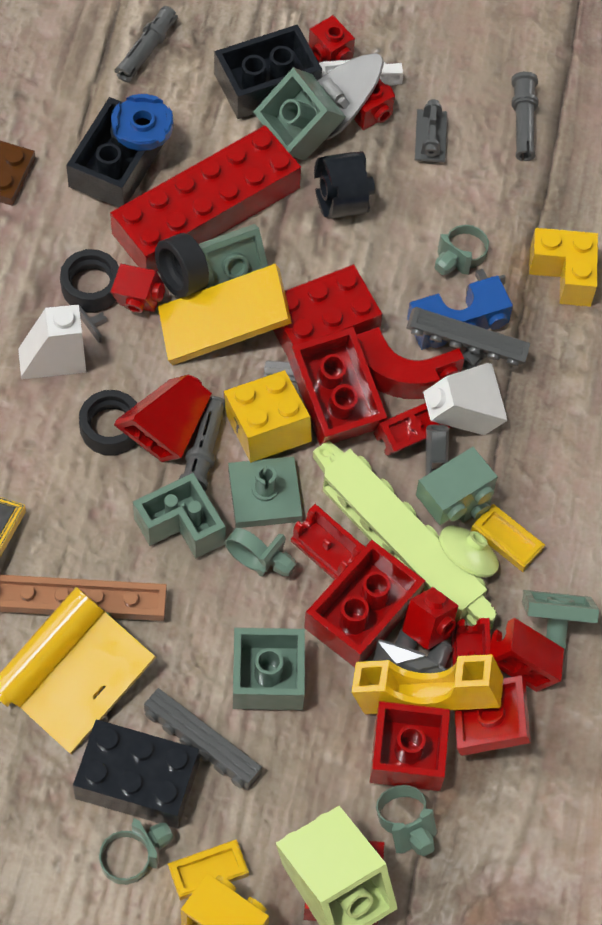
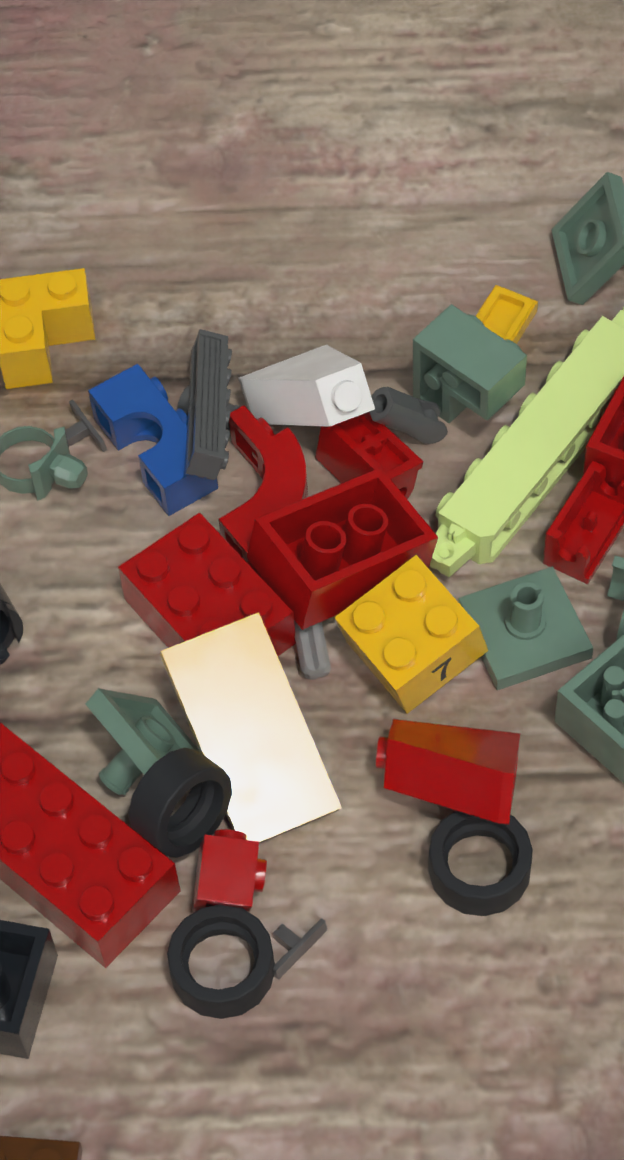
camera: 95 degrees left, 5 degrees down
white slope [18,304,86,380] -> none
dark grey pin [178,396,226,491] -> none
yellowish green dish [439,525,499,578] -> none

